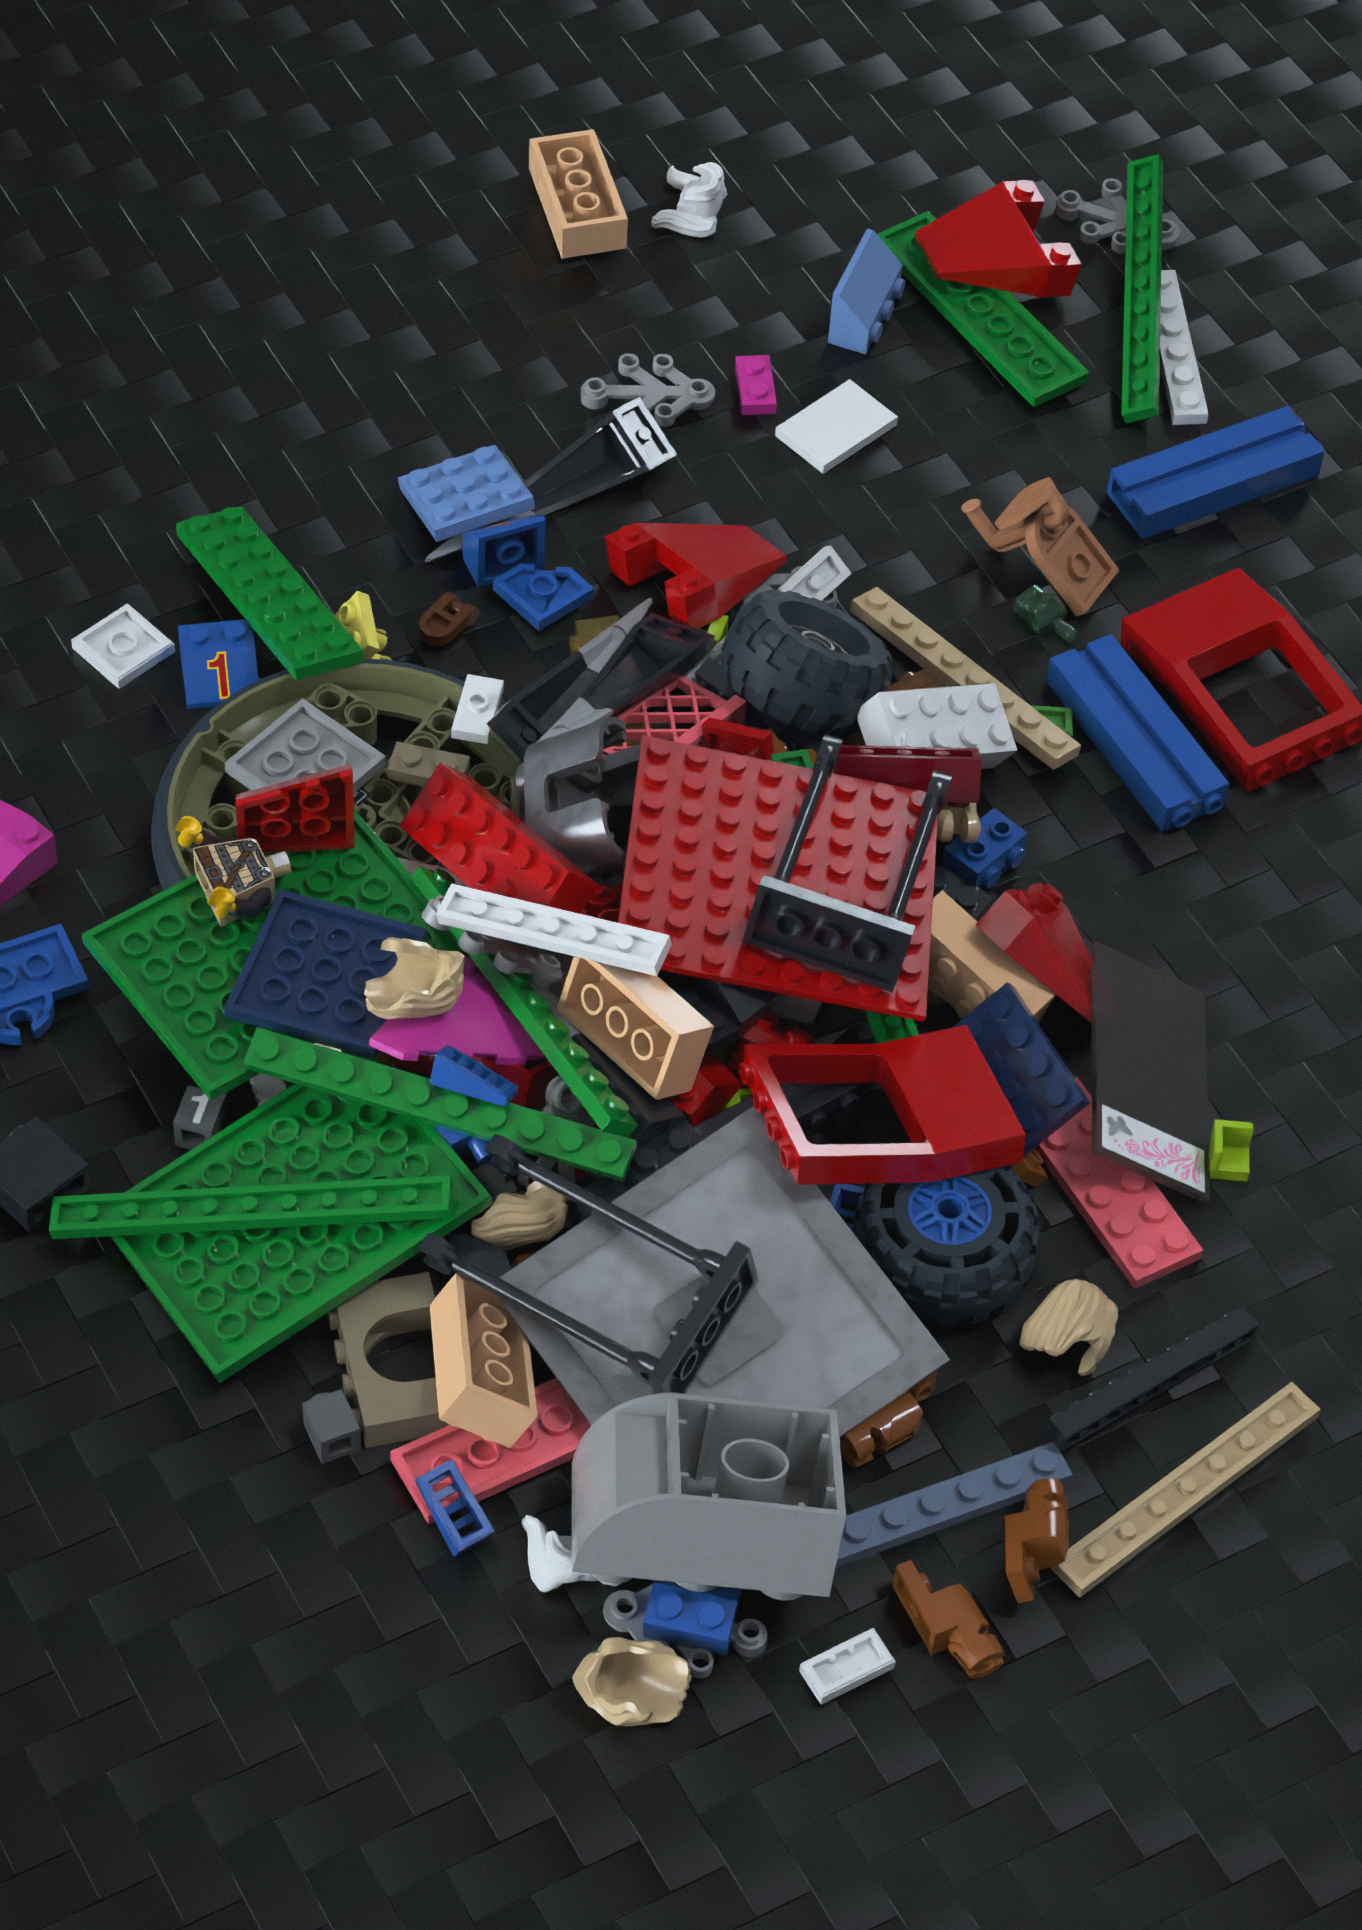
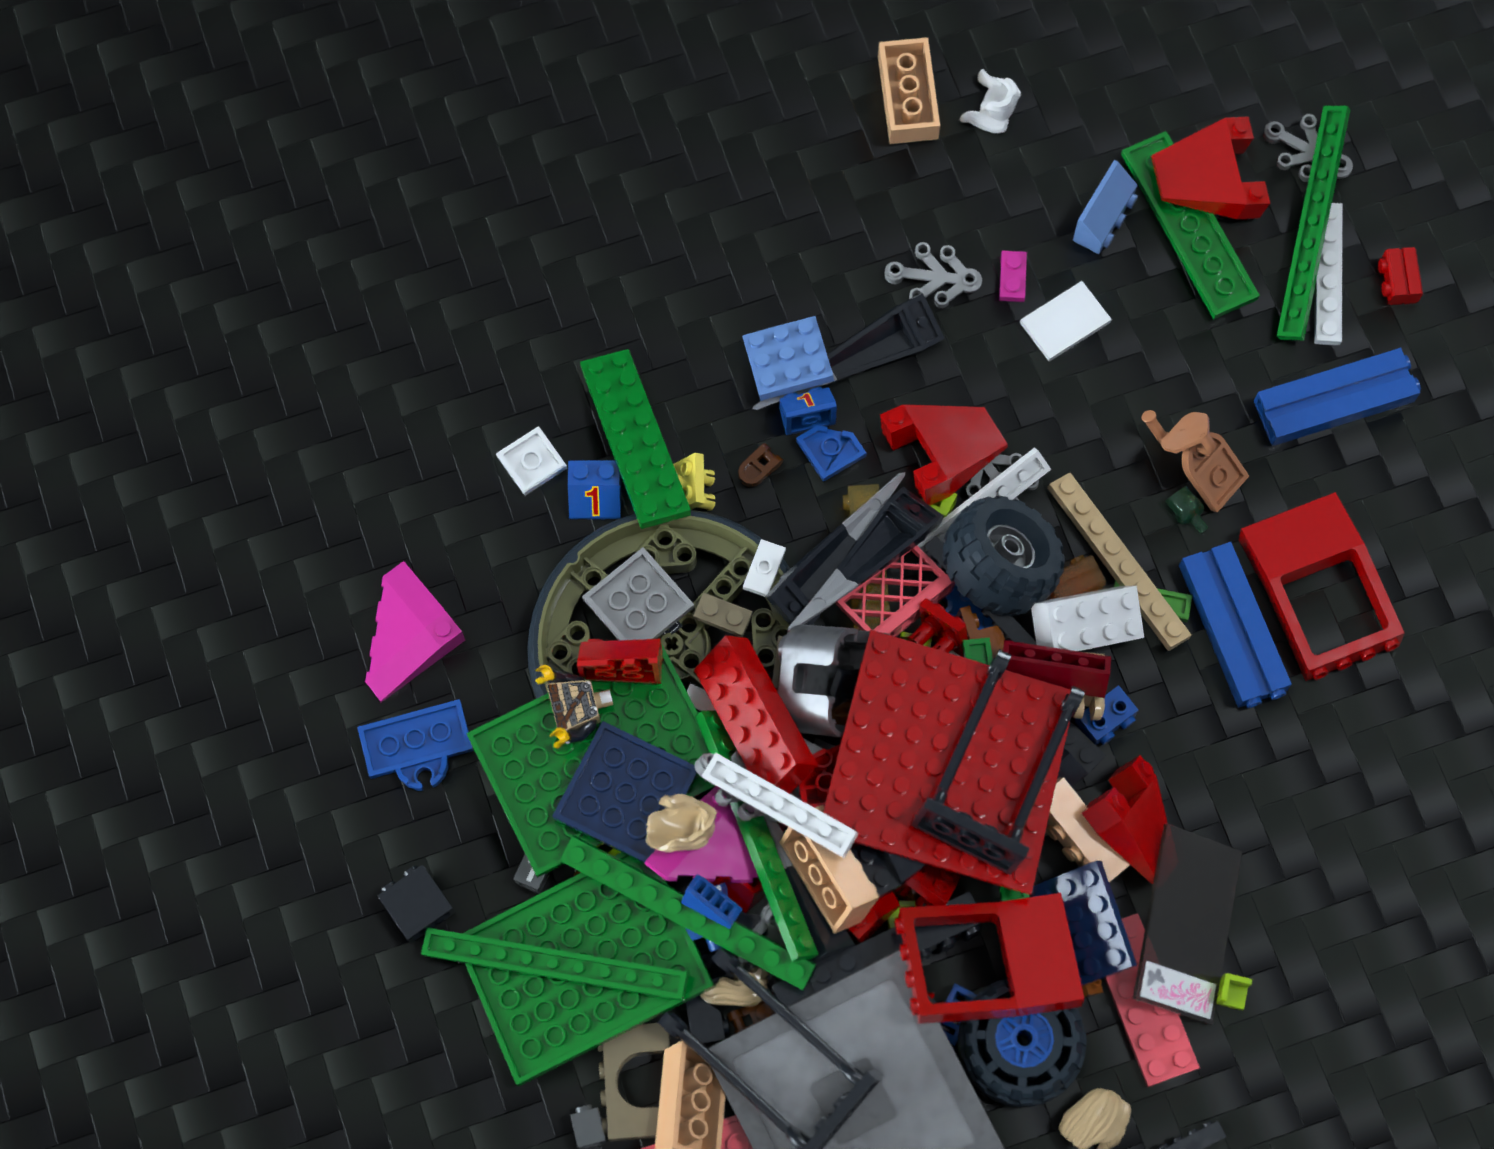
camera: 15 degrees right, 20 degrees up
none -> red brick [1378,247,1423,305]

